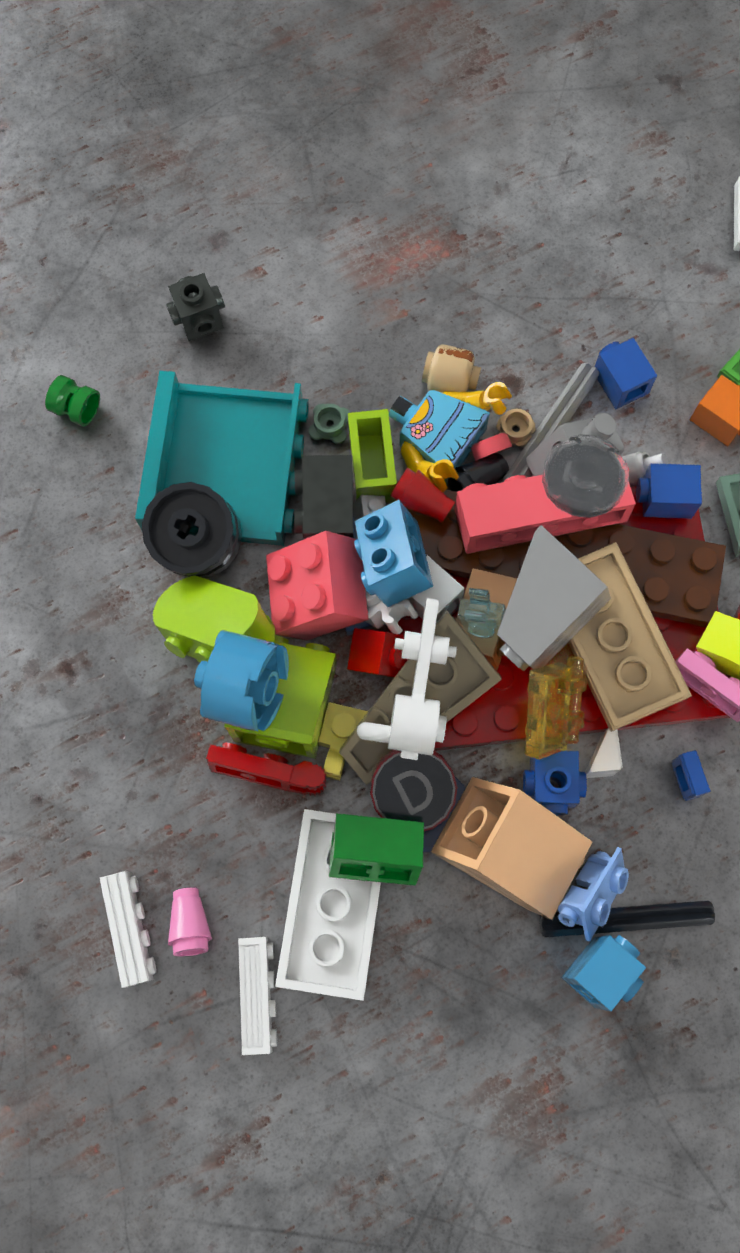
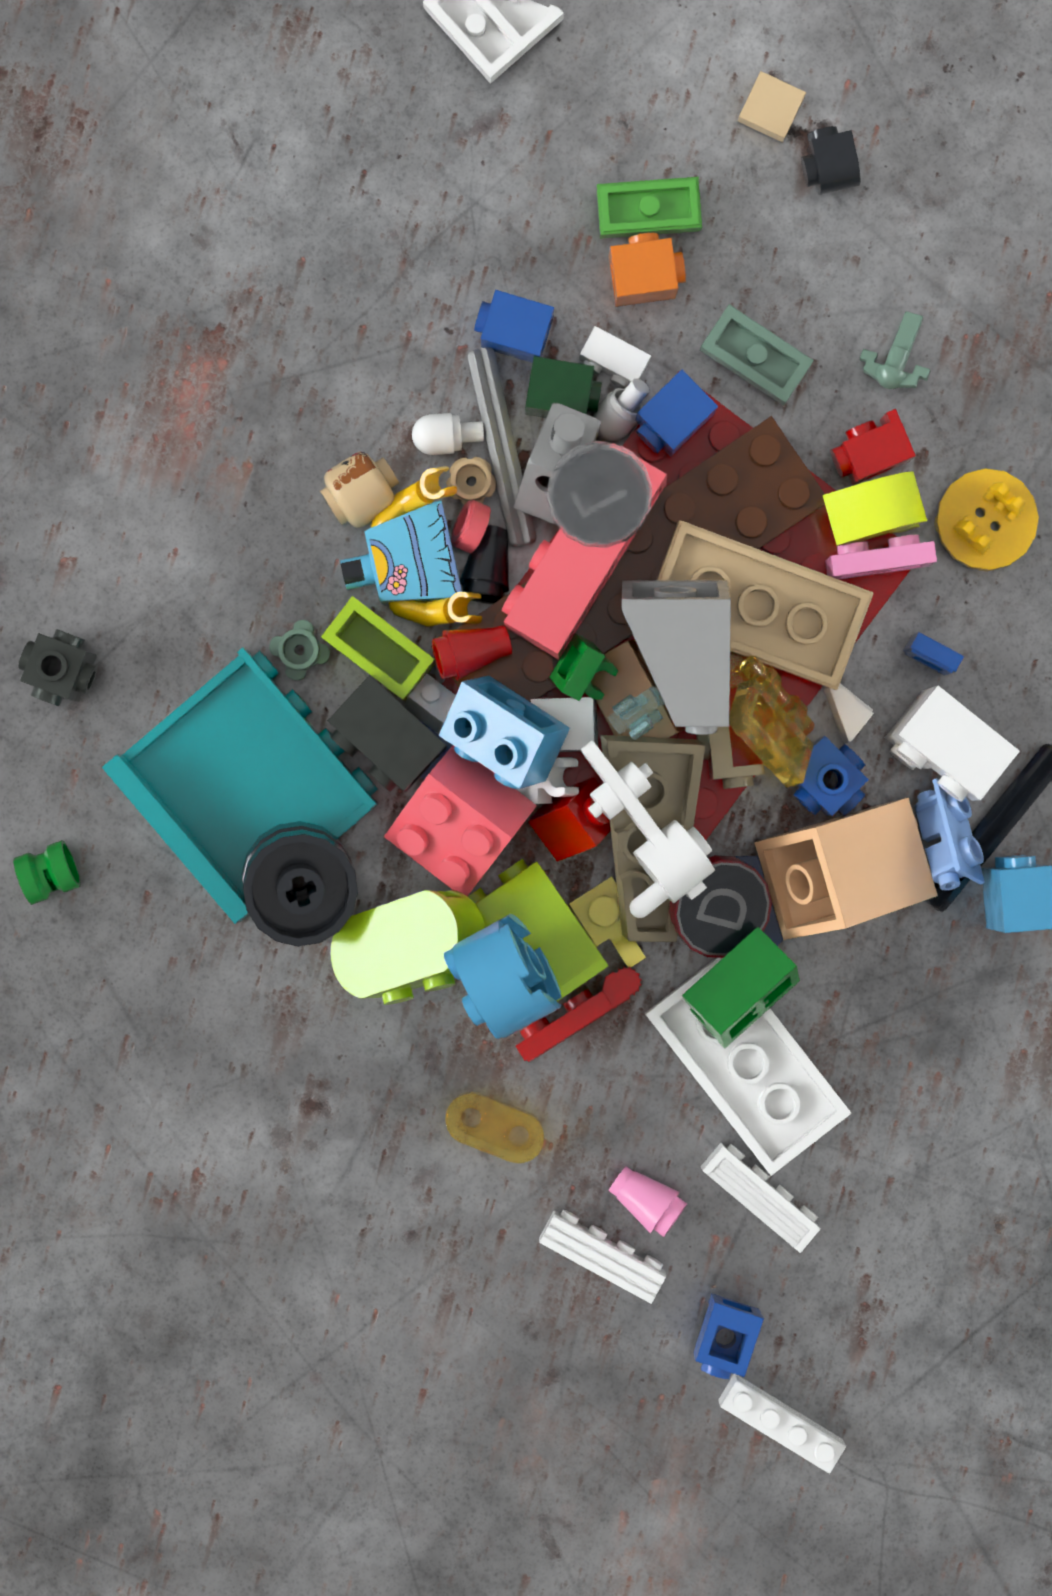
camera: 45 degrees left, 15 degrees up
none -> white cylinder [412,413,484,455]
none -> clear yellow plate [445,1092,544,1163]
none -> dark green brick [525,356,602,418]
none -> green tile [549,633,618,701]
none -> white piece [579,326,651,389]
none -> blue brick [693,1293,764,1379]
none -> dark tan bracket [696,727,765,789]
none -> white piece [718,1374,846,1474]
none -> white brick [884,686,1020,802]

